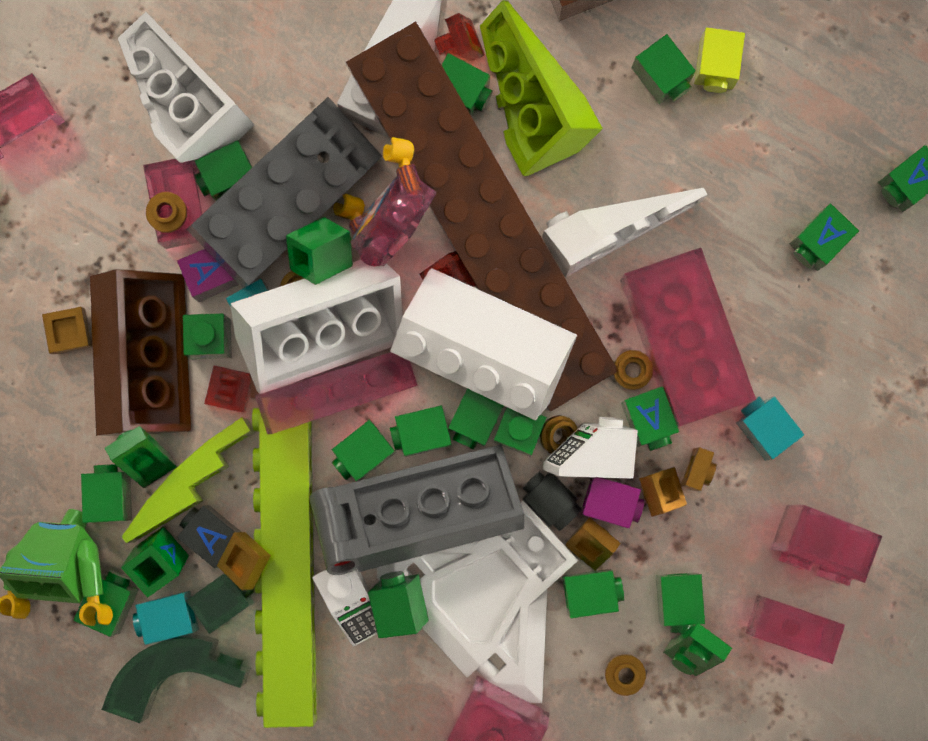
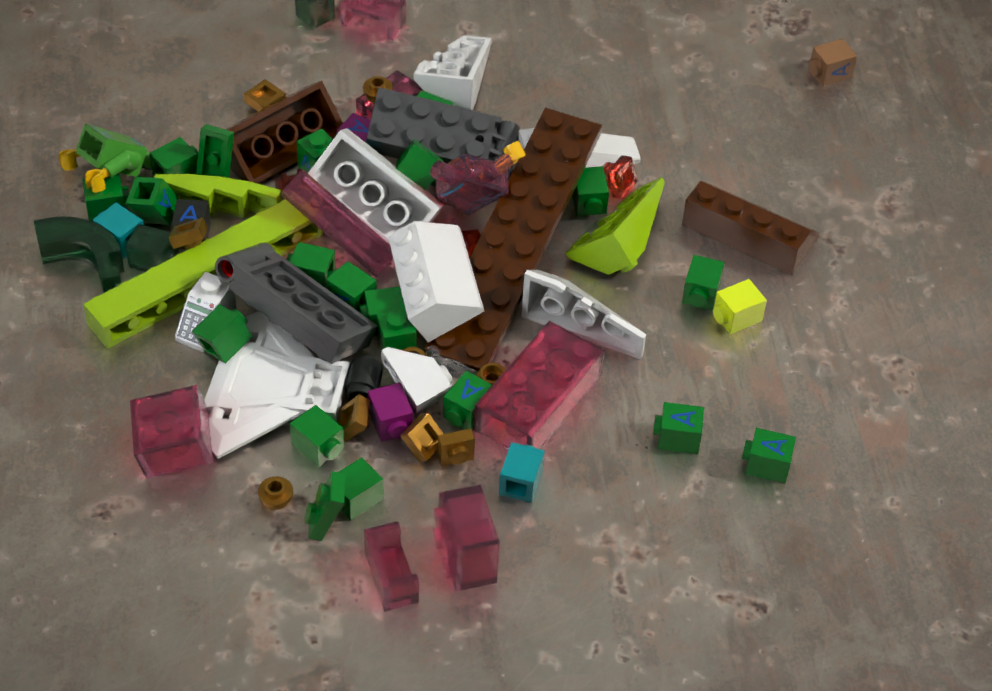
camera: 50 degrees right, 35 degrees down
none -> clear bar [425,345,478,378]

